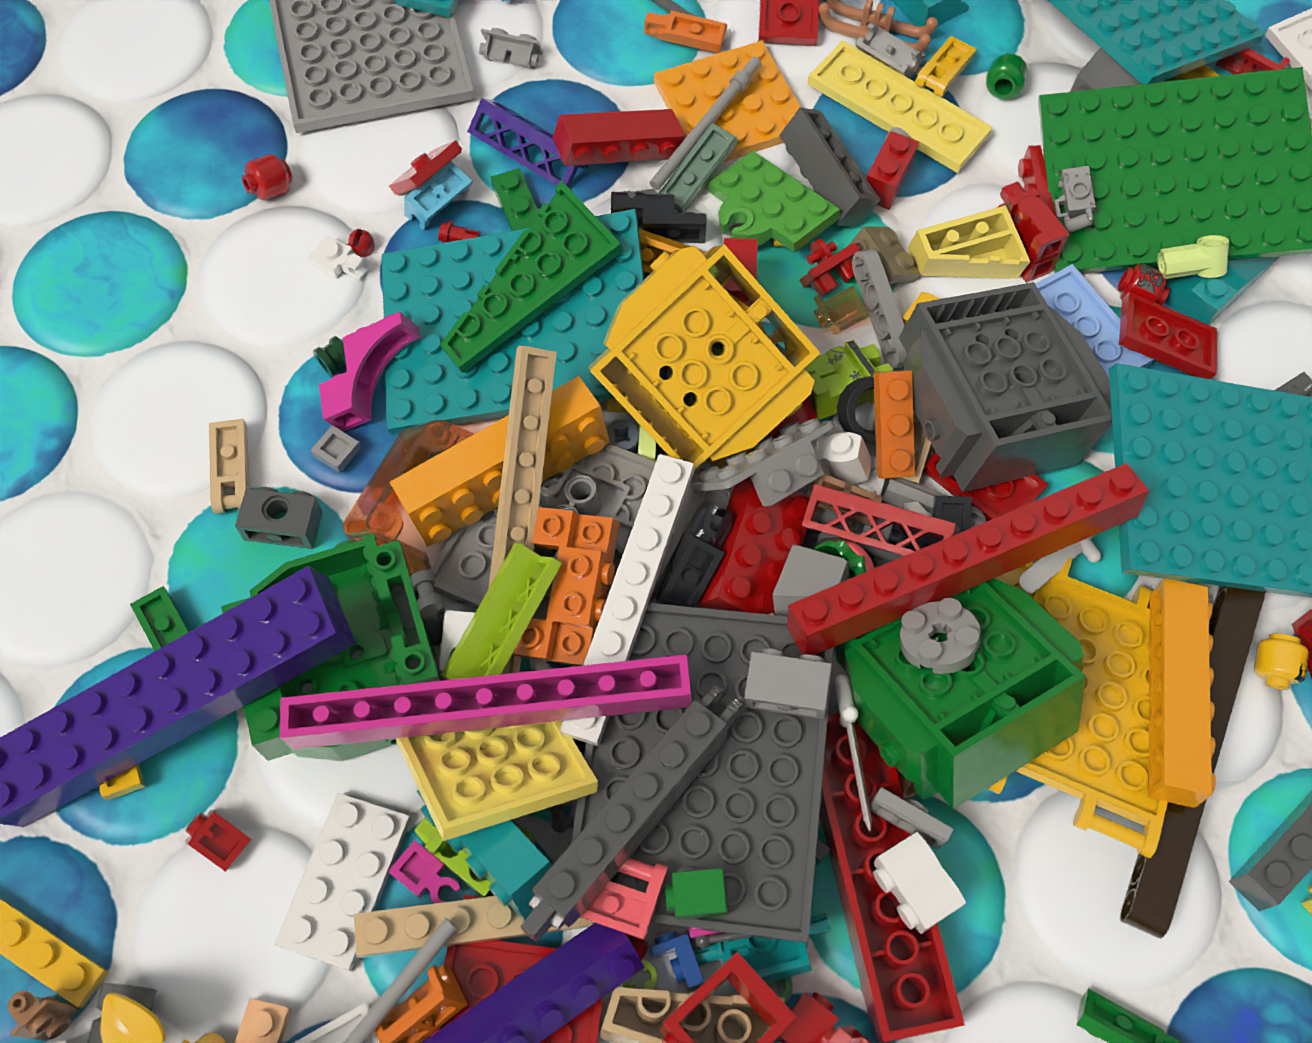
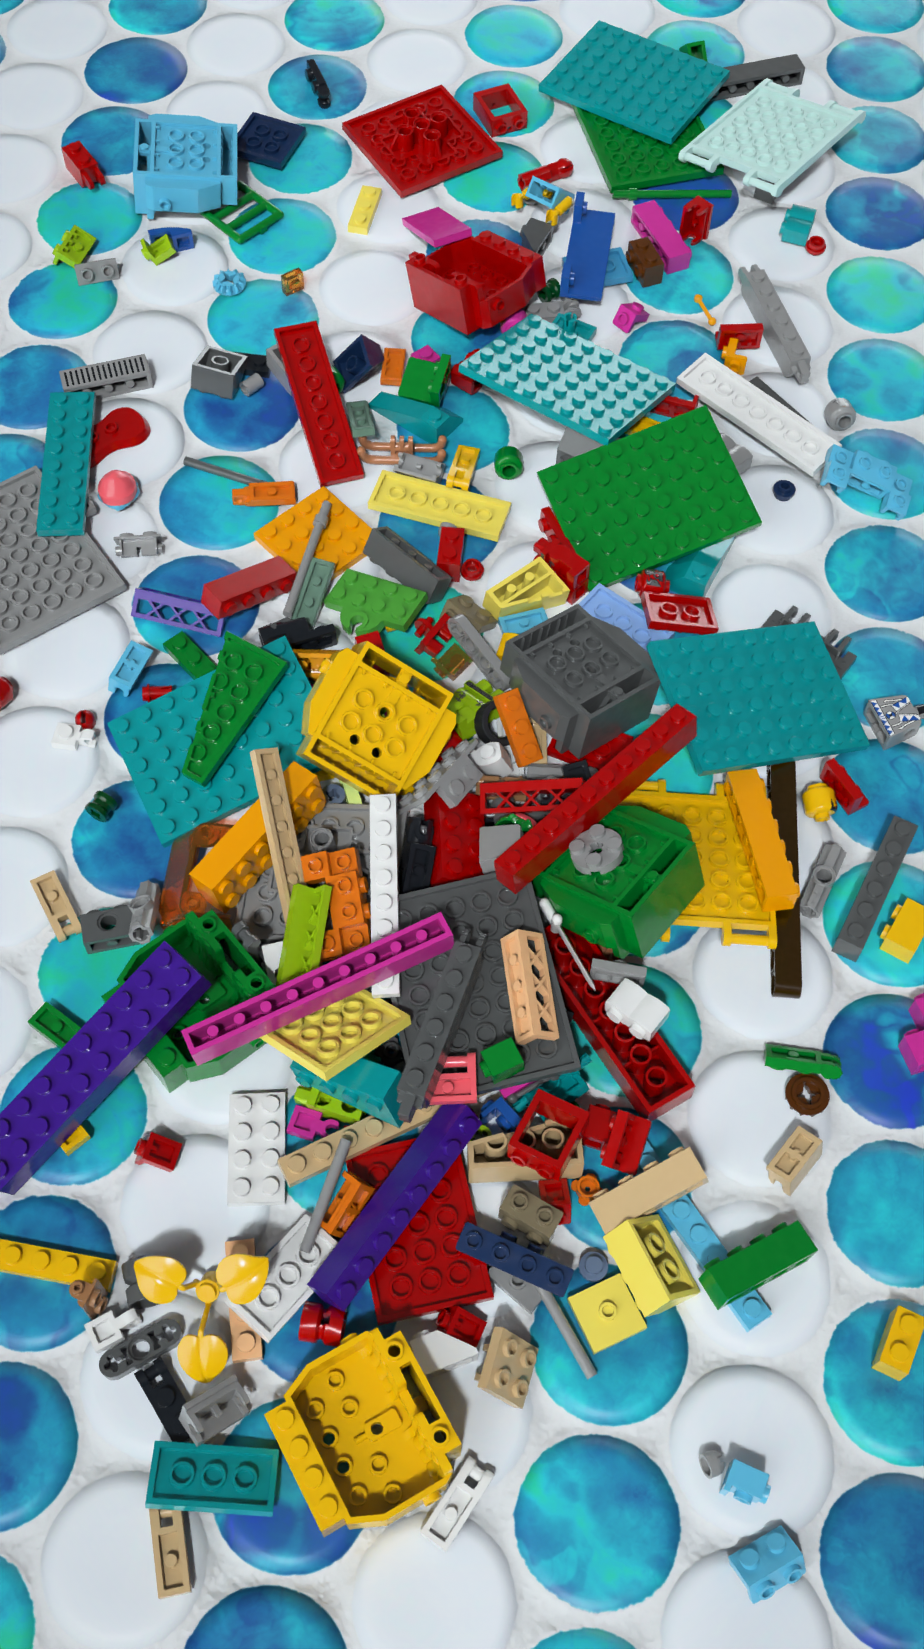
camera: 20 degrees left, 5 degrees down
light grey plate [310,425,361,473] -> none
dark pink arch [319,312,420,432] -> none
red plate [389,140,463,195] -> none
light grey brick [744,649,832,720] -> none
white sword [1019,534,1101,593] -> none
light grey piece [1054,166,1096,232] -> none
yellowish green piece [1157,235,1229,279] -> none
none -> light grey piece [128,880,162,945]
none -> red plate [461,558,484,581]
none -> medium azure plate [498,607,548,635]
none -> light nougat fence [500,929,559,1045]
none -> light grey piece [800,843,847,919]

